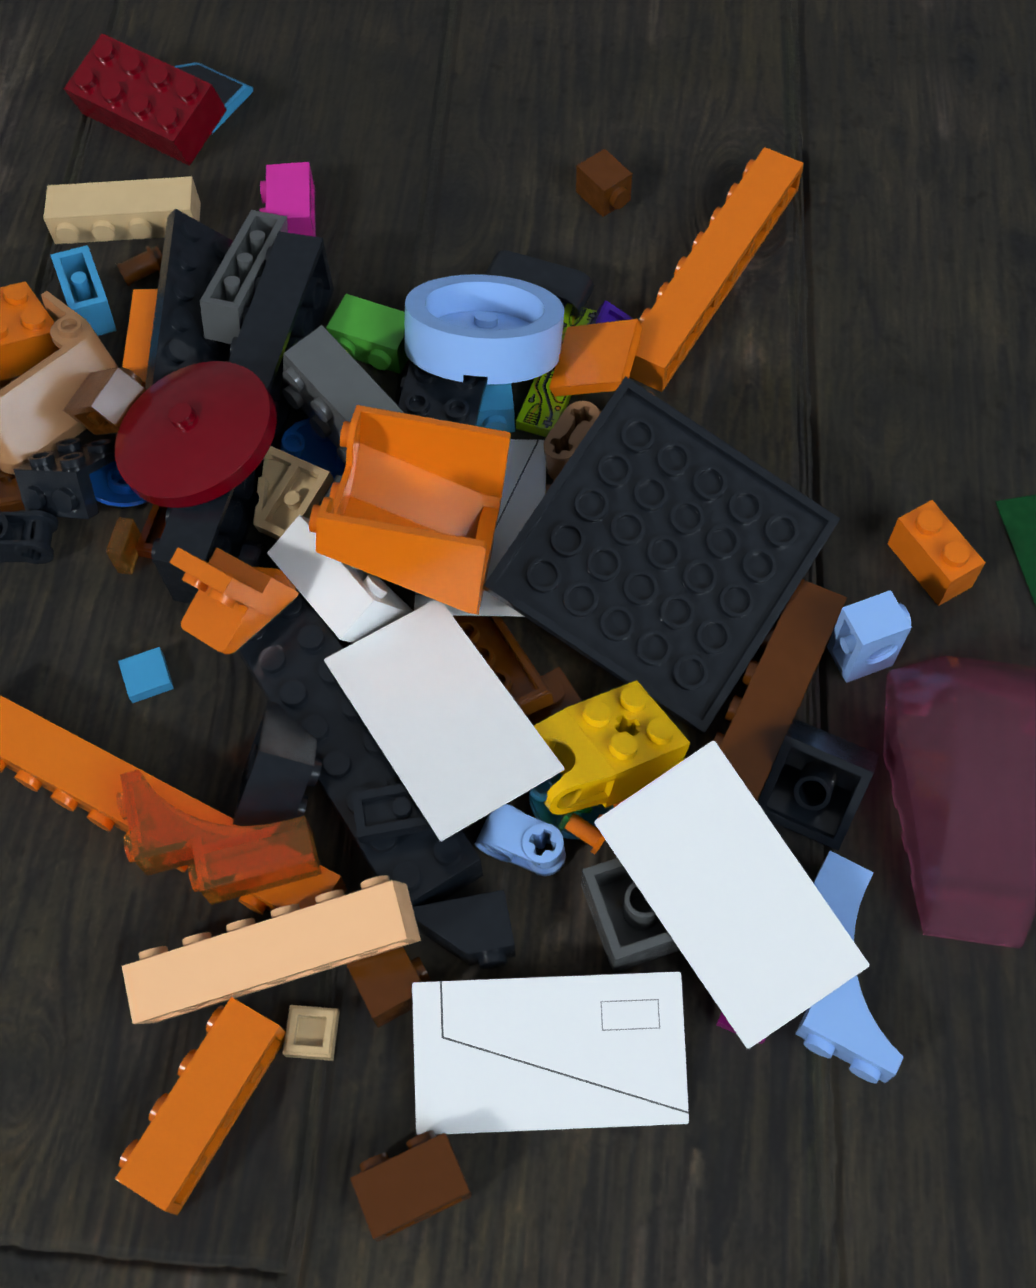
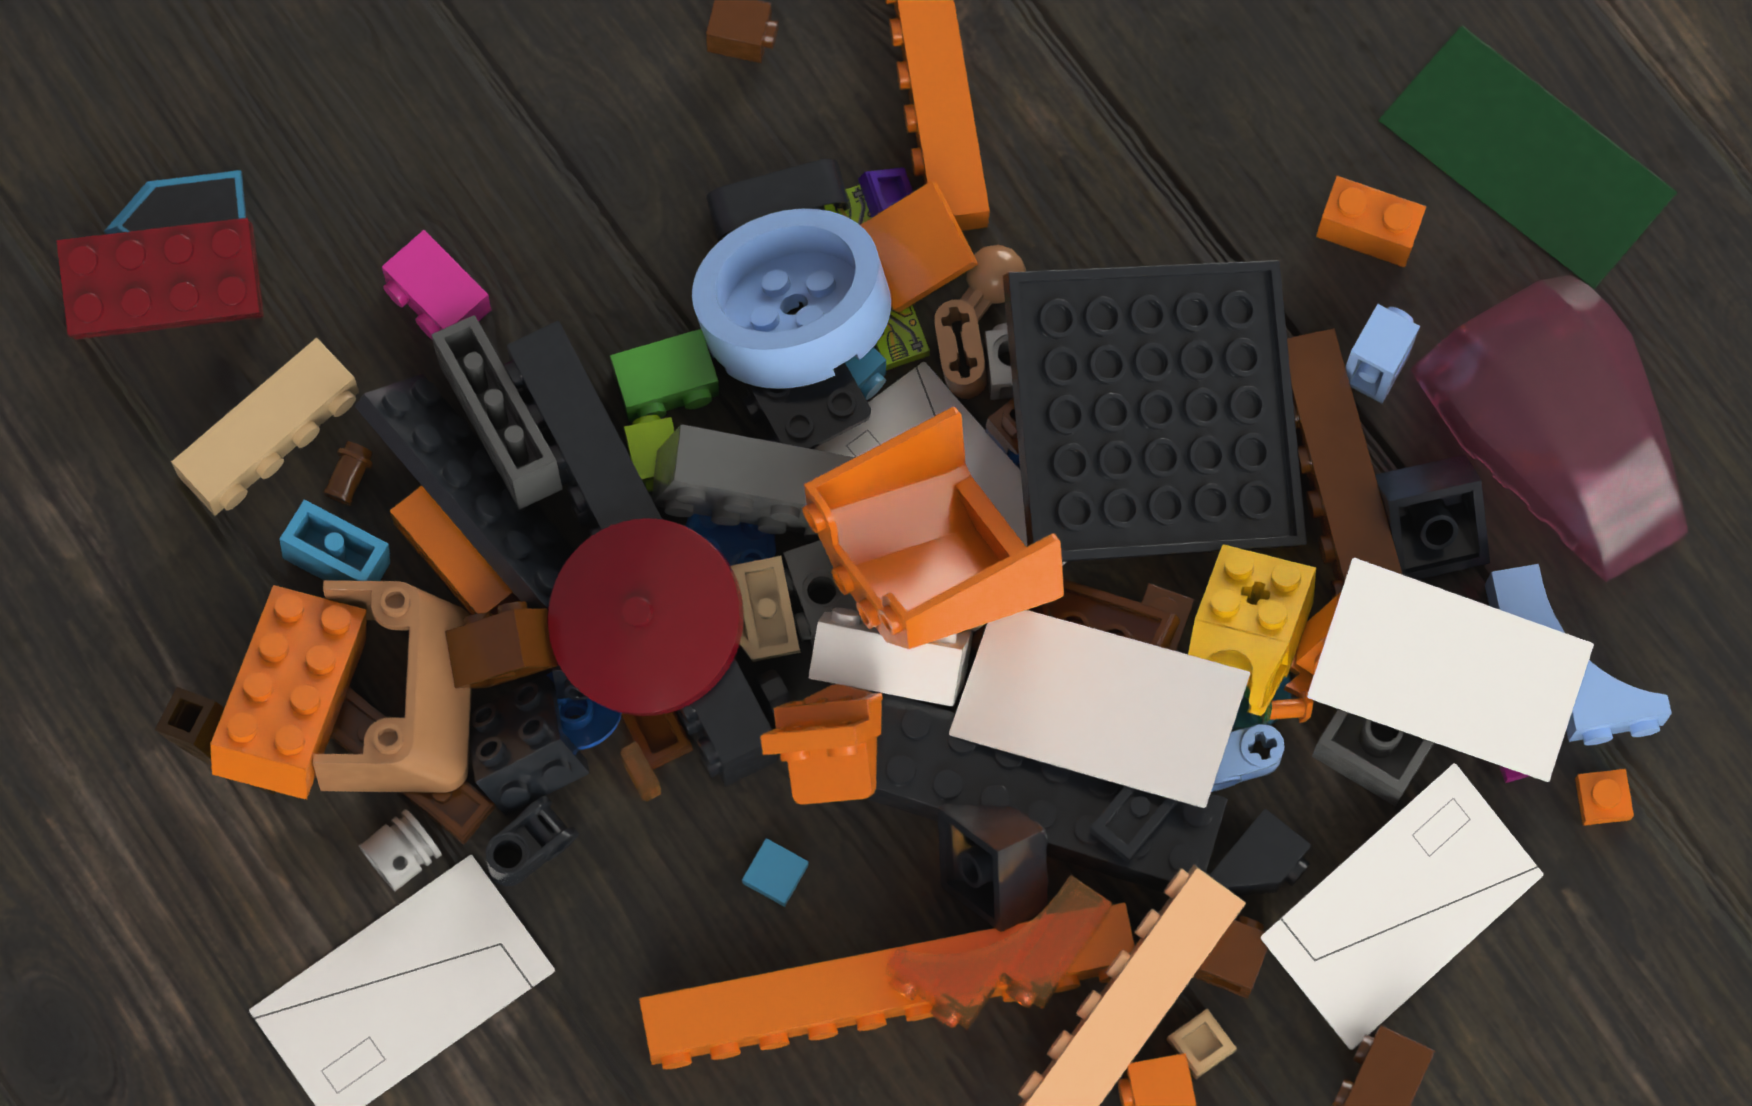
camera: 45 degrees left, 10 degrees up
none -> orange plate [1575,769,1634,826]

